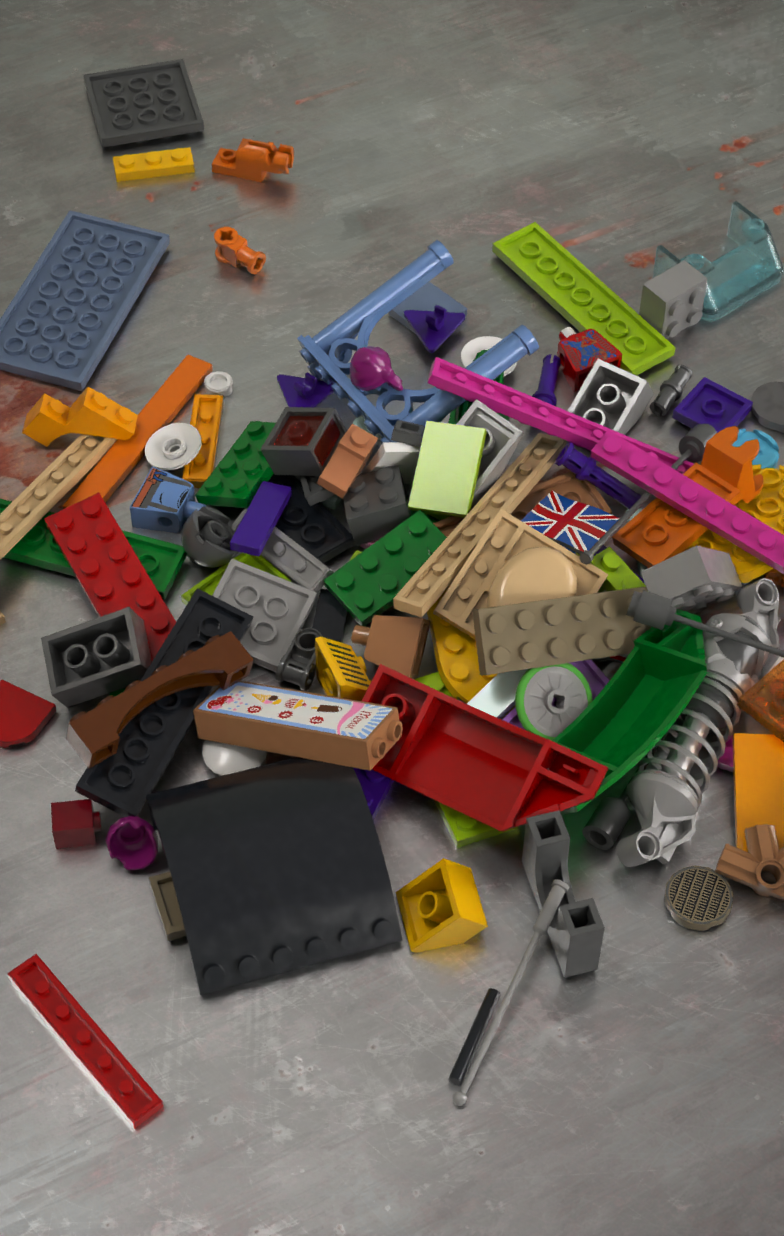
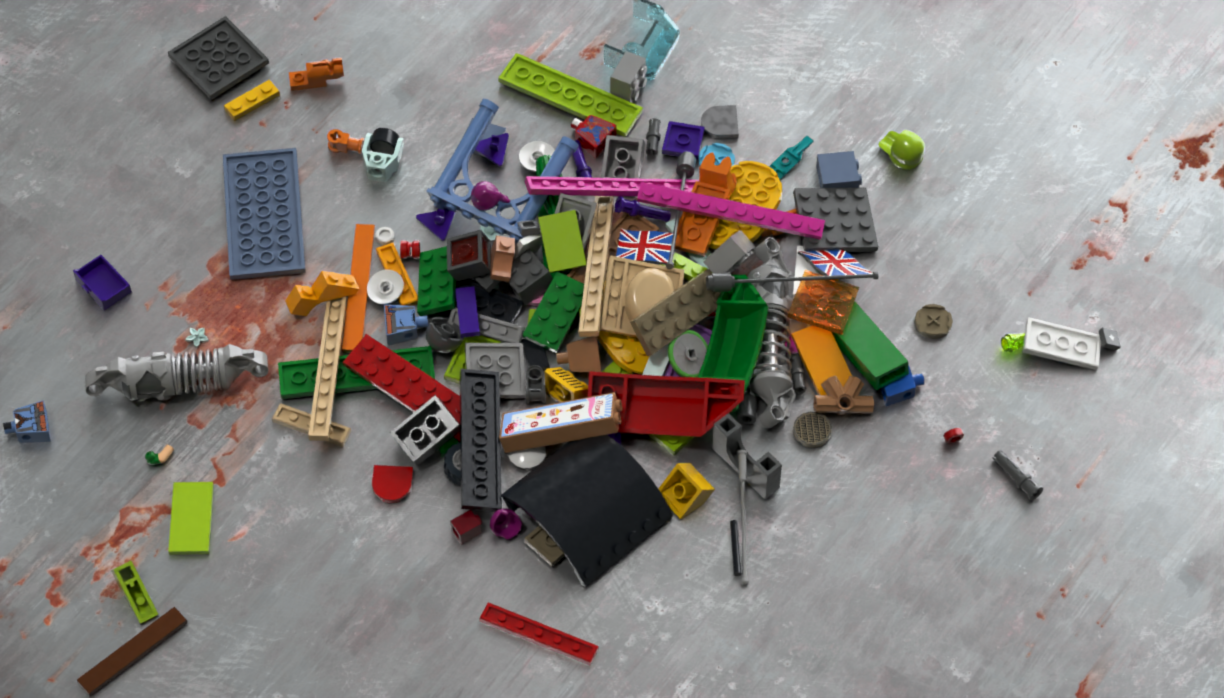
camera: 25 degrees left, 5 degrees up
reddish brown arch [66,631,254,769] -> none
none -> light aqua piece [362,128,404,182]
none -> red wheel [400,240,420,259]
none -> dark grey pin [790,355,806,394]

